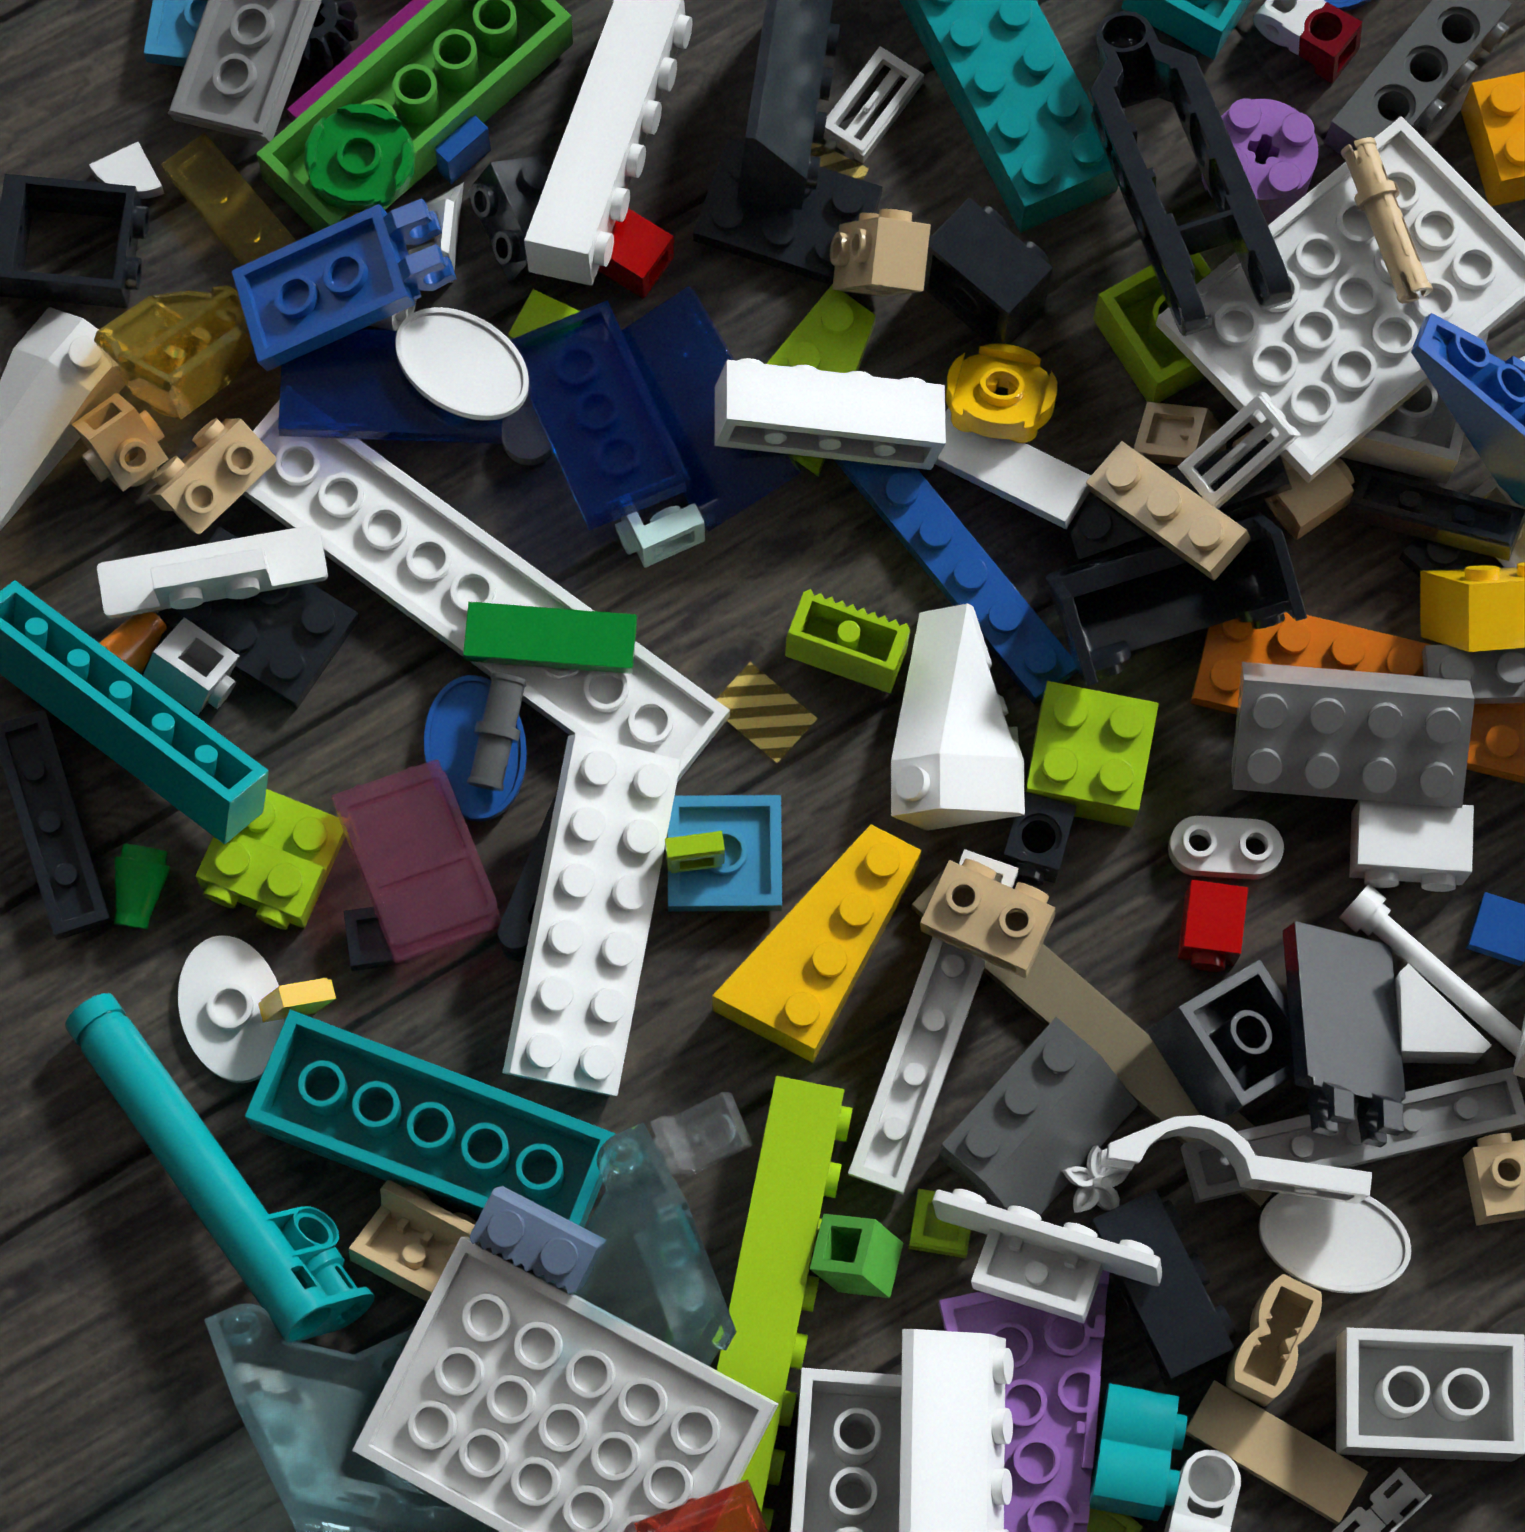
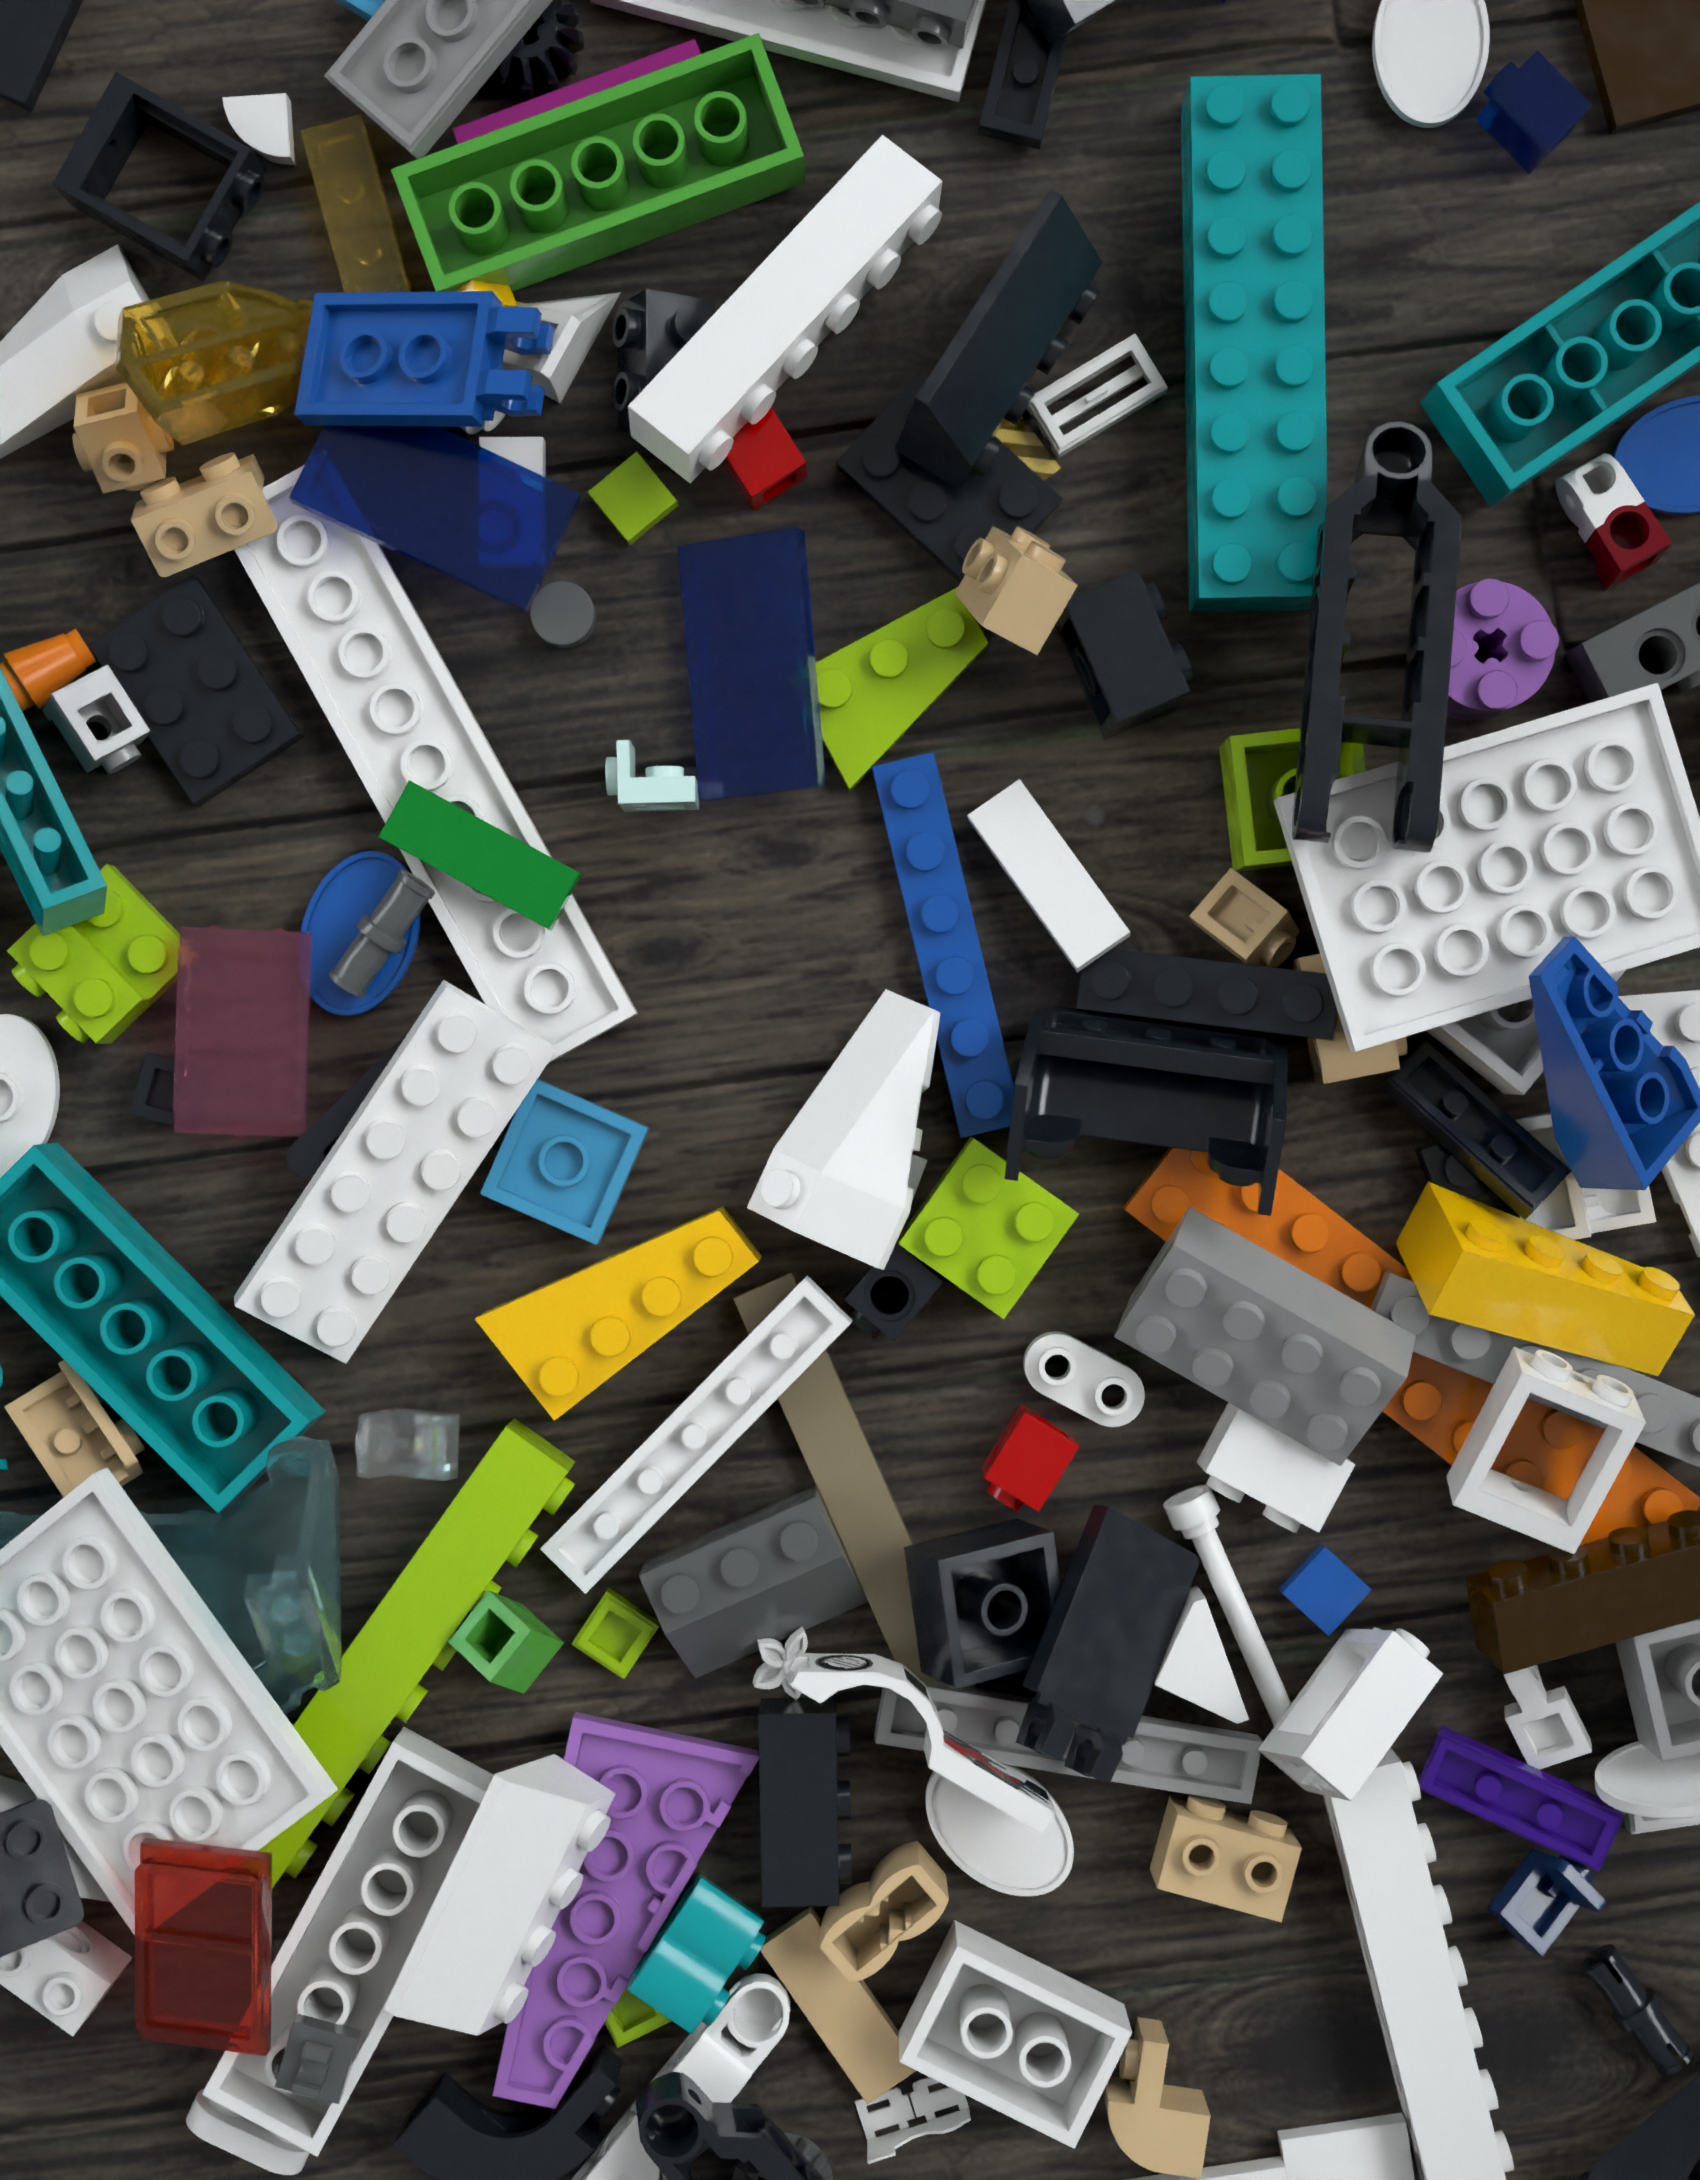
camera: 30 degrees right, 15 degrees up
white bracket [97,525,328,619] -> none
yellow tile [258,978,336,1023] -> none
green tile [304,104,415,212] -> none
white piece [396,307,529,420] -> none
blue tile [435,115,491,184] -> none
sand blue brick [469,1186,607,1294] -> none
clear blue tile [510,300,693,531] -> none
lime tile [665,831,725,873] -> none
white brick [715,358,946,470] -> none
clear yellow sticker [716,662,818,763] -> none
lime brick [785,589,910,693] -> none
tan brick [920,858,1055,979] -> none
white bracket [932,1189,1162,1323] -> none
yellow plate [945,343,1057,443] -> none
tan plate [1086,441,1251,581] -> none
white tile [1177,392,1301,509] -> none
tan pin [1341,137,1433,304] -> none

